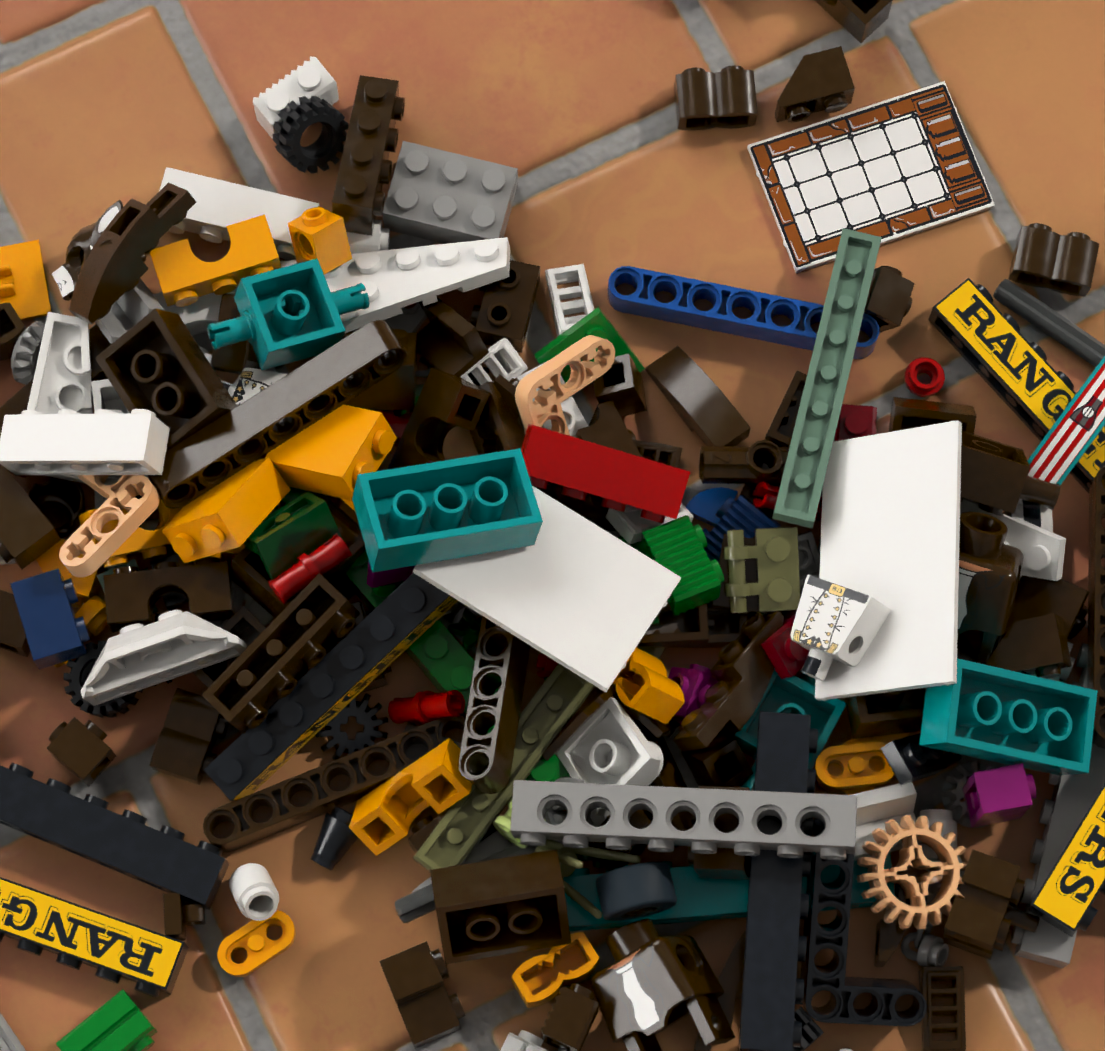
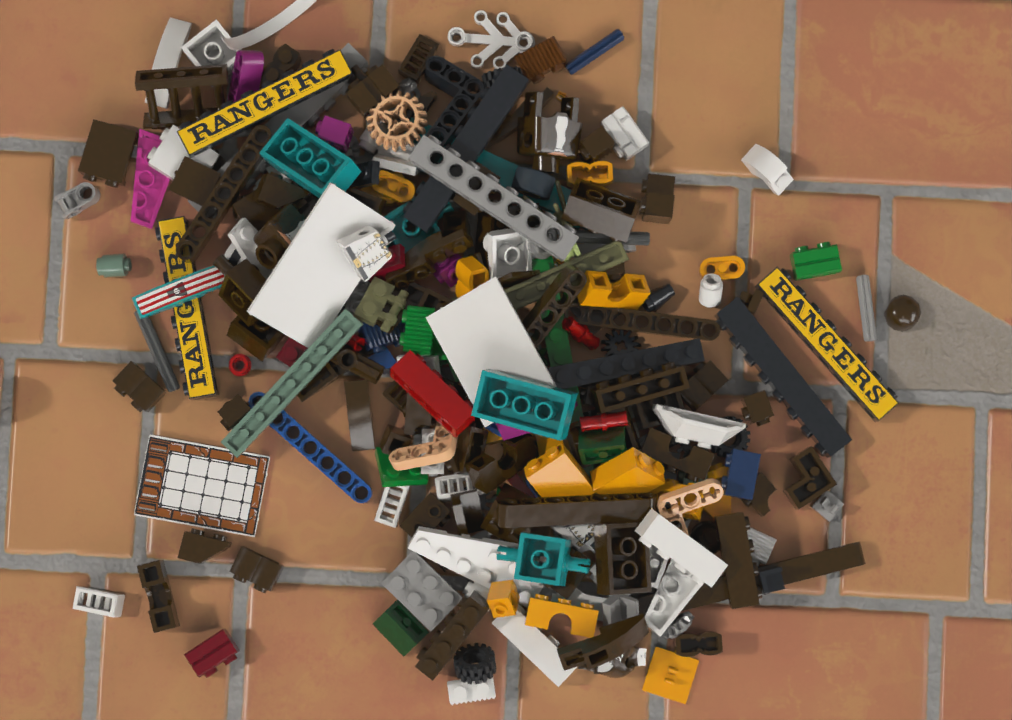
camera: 150 degrees left, 10 degrees up
none -> dark green panel [373,599,429,657]

